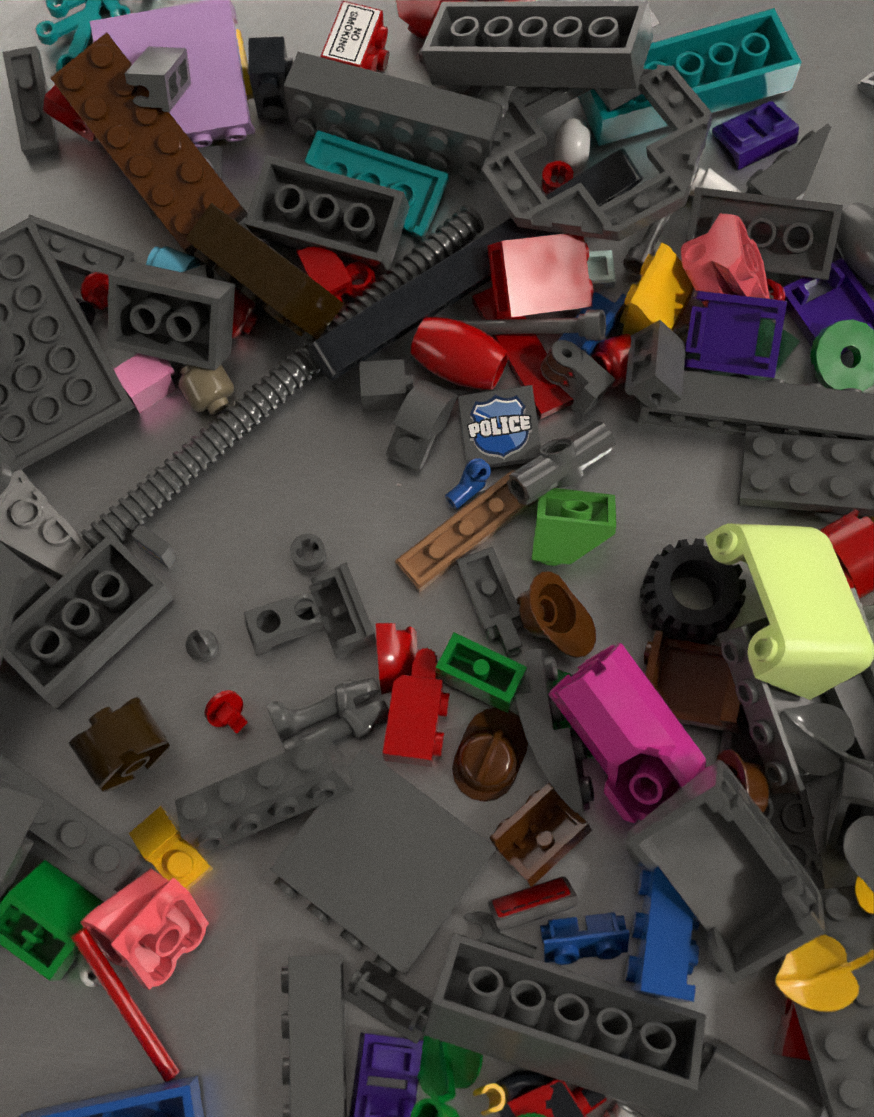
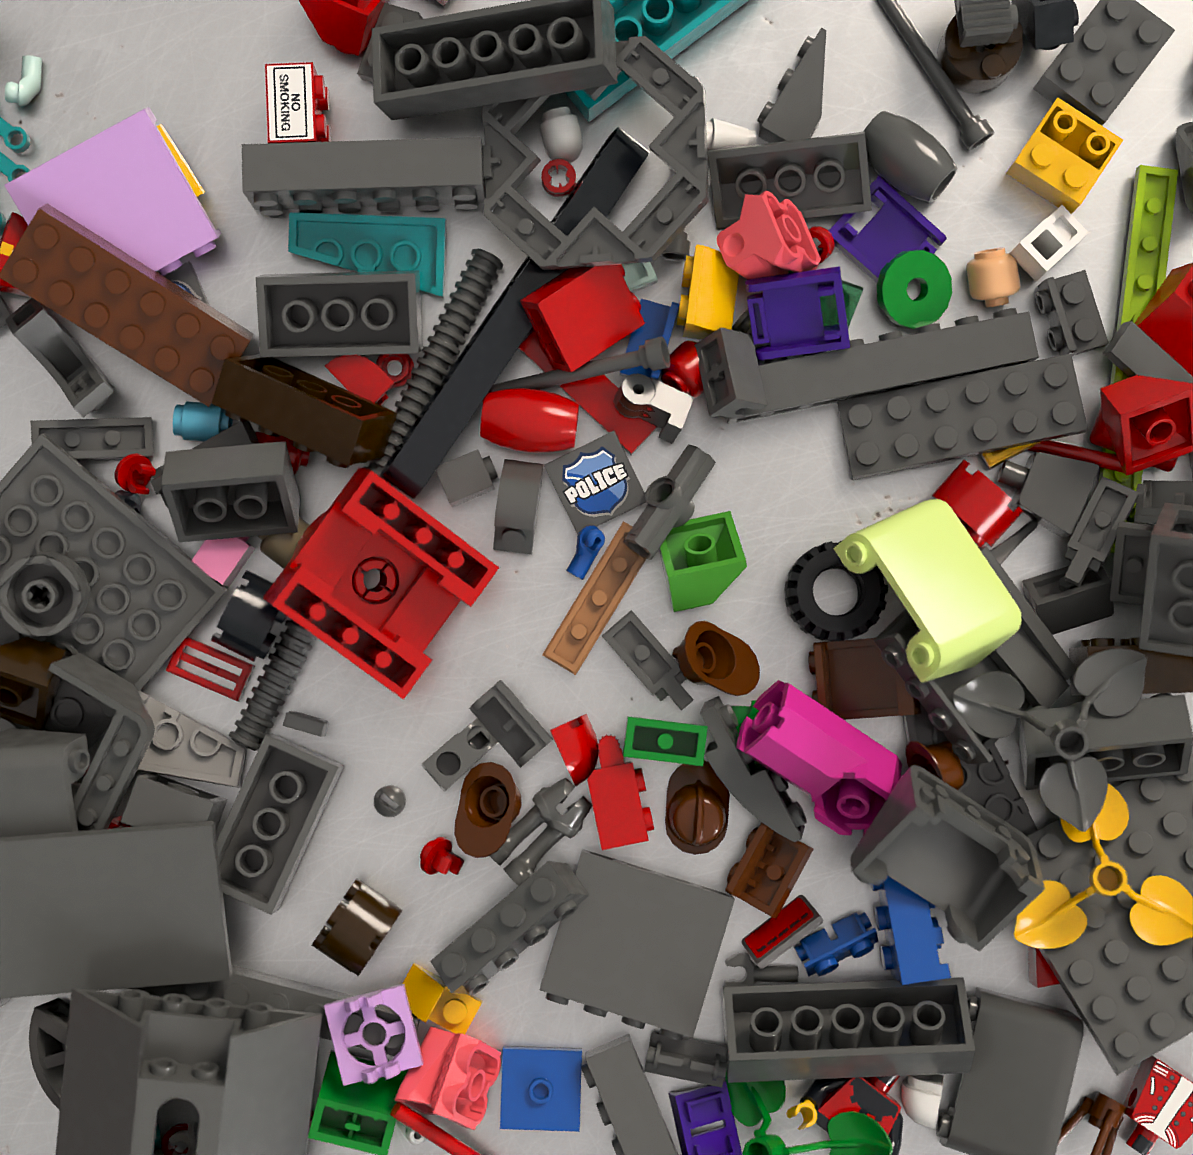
camera: 25 degrees left, 15 degrees up
dark grey hinge [125,46,191,112] -> none
black brick [248,36,293,119] -> none
dark grey bush [290,534,326,572] -> none
dark purple piece [712,101,799,170] -> none
none -> dark grey arch [5,297,114,418]
none -> red tile [166,637,255,702]
none -> black brick [211,570,287,662]
none -> red piece [263,468,500,700]
none -> lavender piece [324,984,424,1086]
none -> reddish brown piece [454,762,522,858]
none -> blue plate [500,1046,582,1132]

